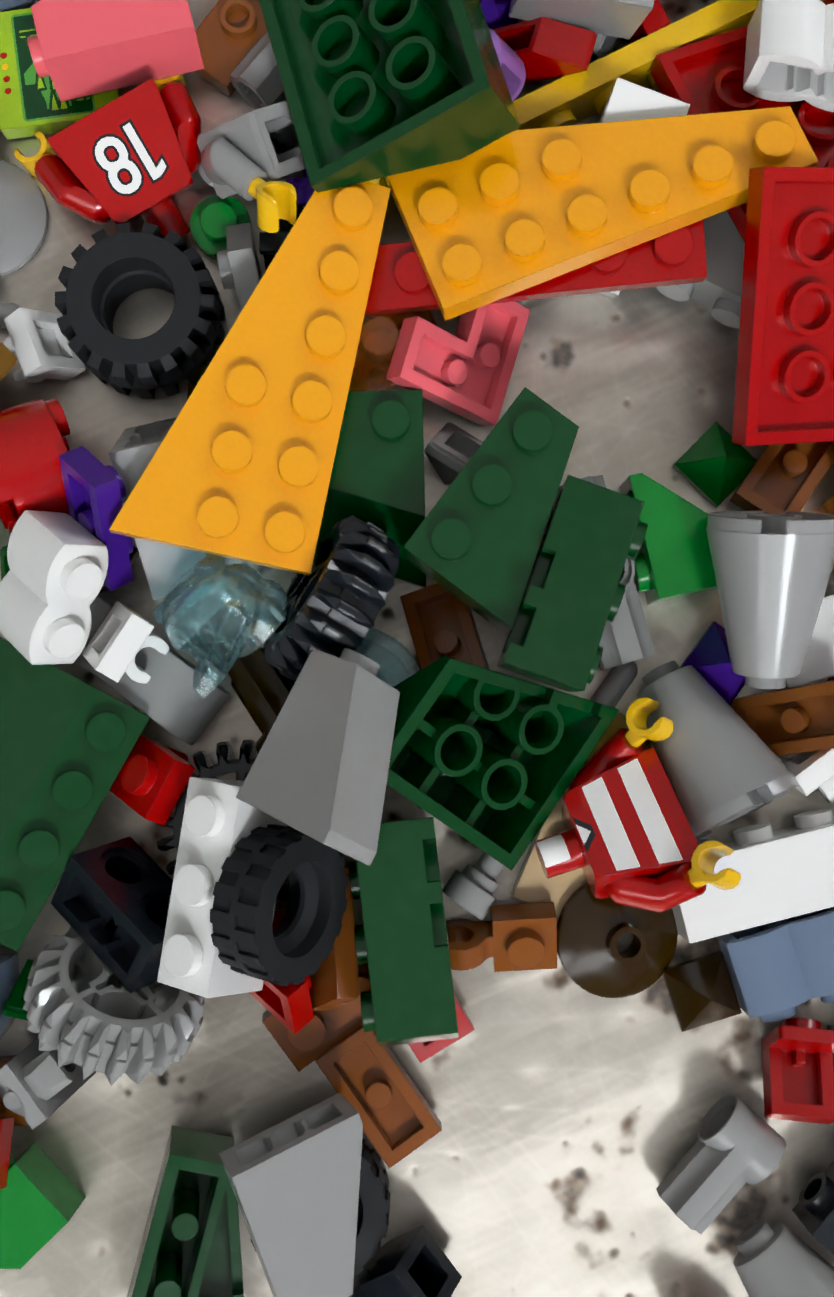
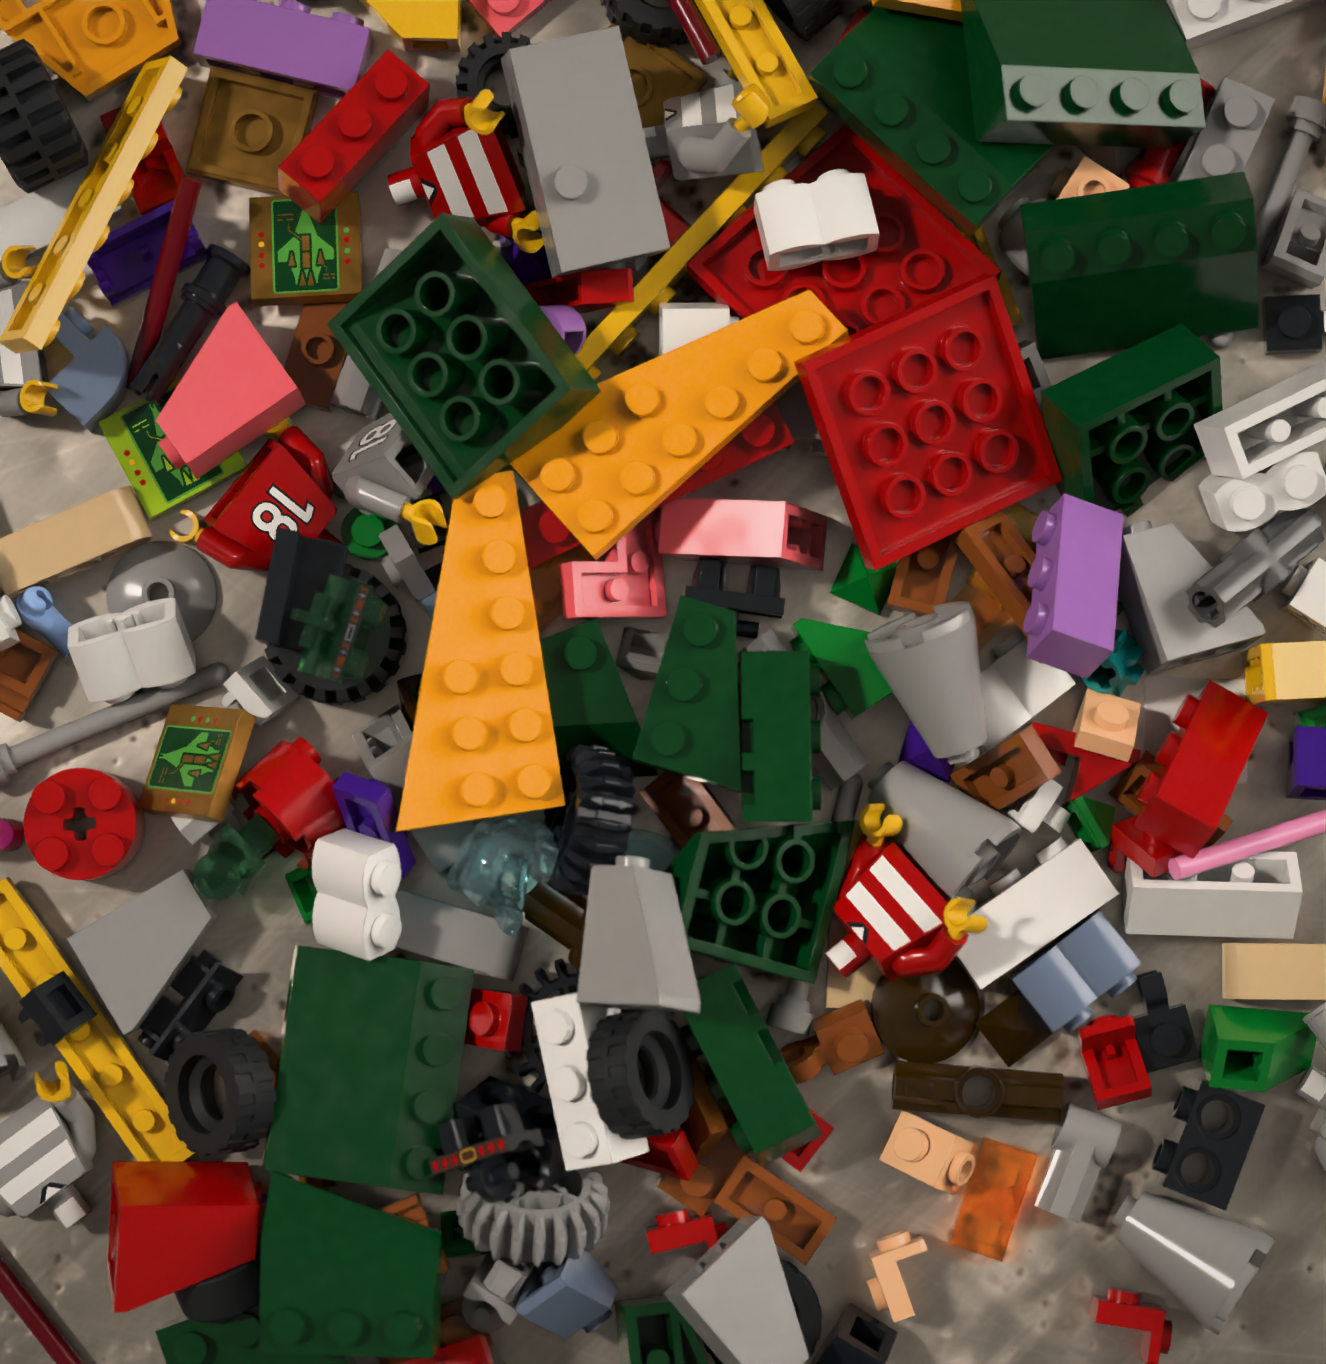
camera: 20 degrees left, 0 degrees up
white tile [82,601,170,684] -> none
none -> black panel [255,528,348,655]
none -> clear green hips [290,574,388,684]
none -> black hips [428,1102,544,1203]
none -> sand blue slope [515,1251,618,1339]
none -> red bracket [646,1208,727,1254]
none -> coral slope [655,498,827,571]
none -> black hips [685,558,786,639]
none -> light nougat bracket [866,1230,927,1323]
none -> light nougat bracket [879,1110,978,1195]
none -> dark brown piece [891,1060,1064,1122]
none -> clear orange tile [947,1136,1038,1262]

